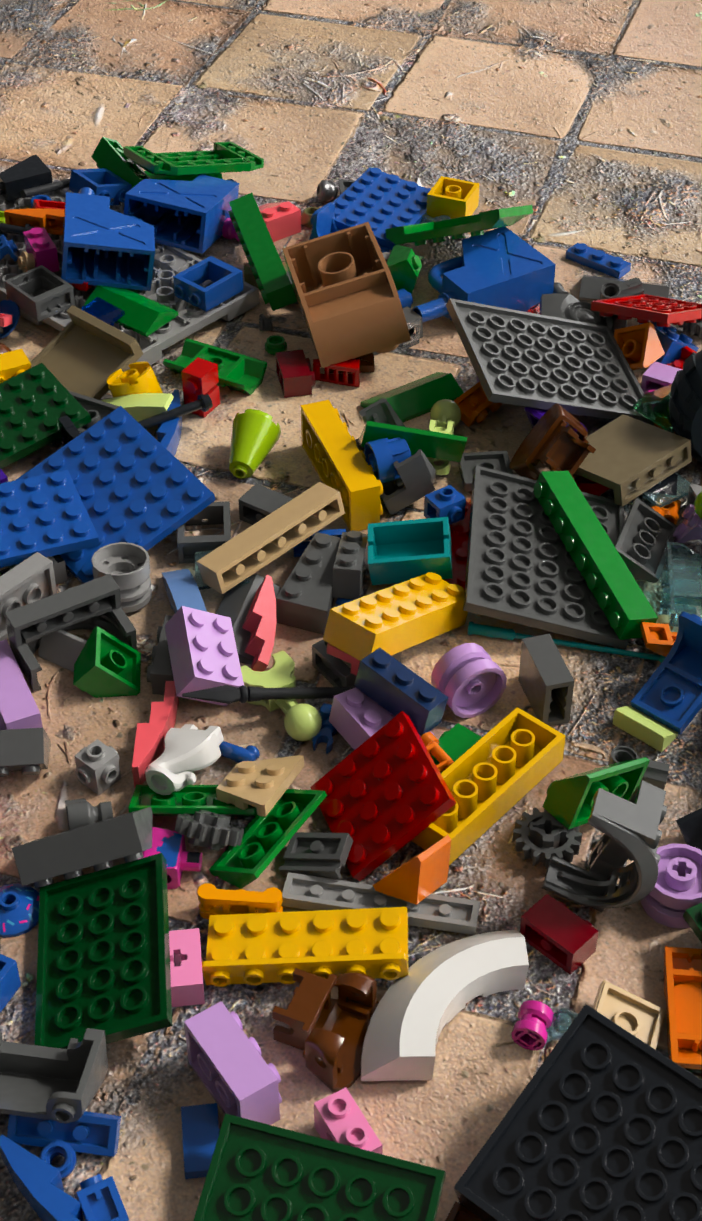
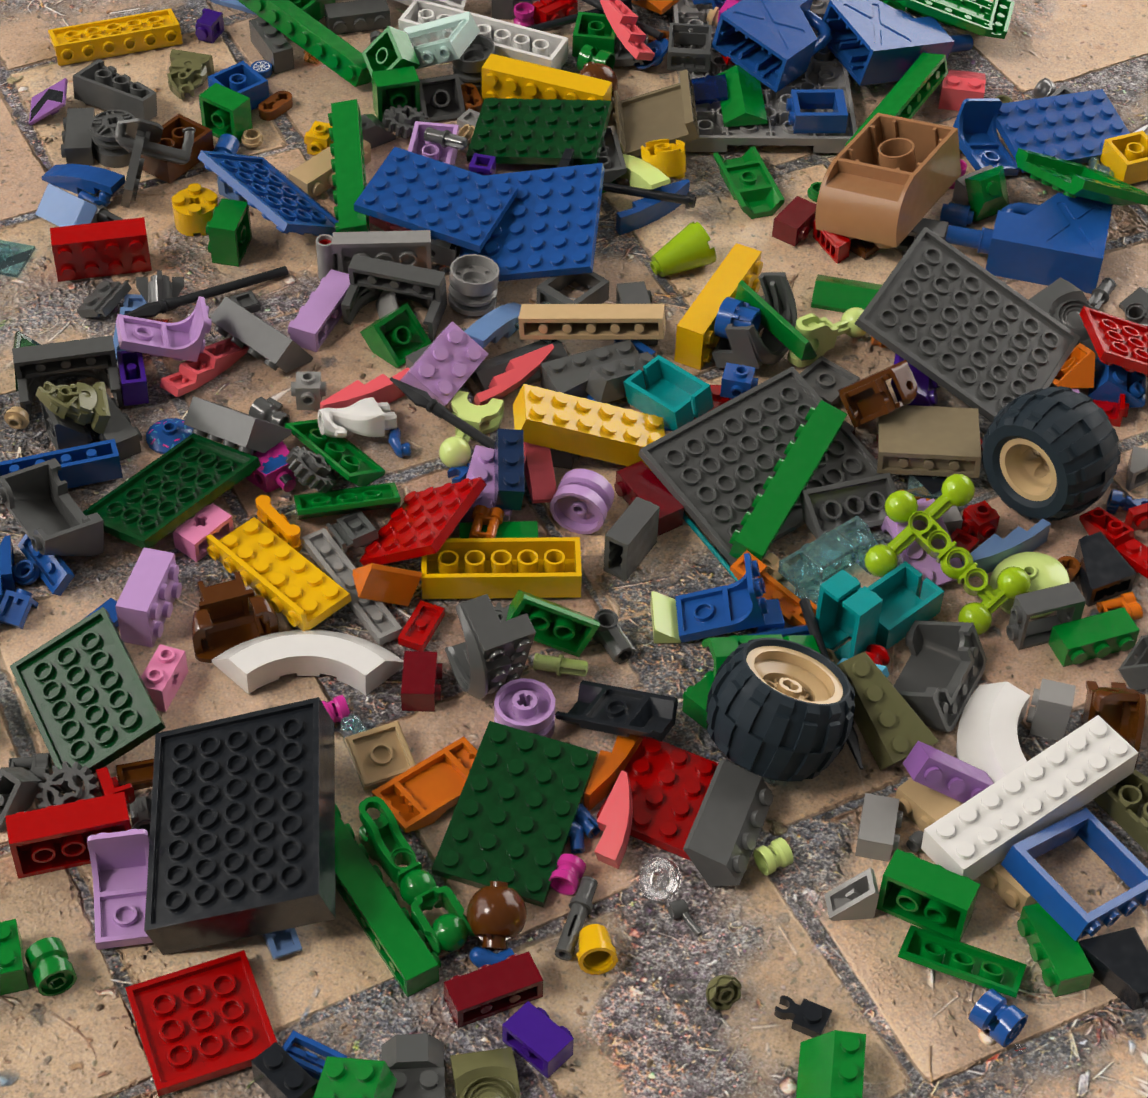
camera: 45 degrees right, 5 degrees up
red piece [181,357,220,418] -> none
tan wing [216,755,304,817] -> none
none -> red plate [398,600,445,651]
none -> dark red brick [614,460,684,537]

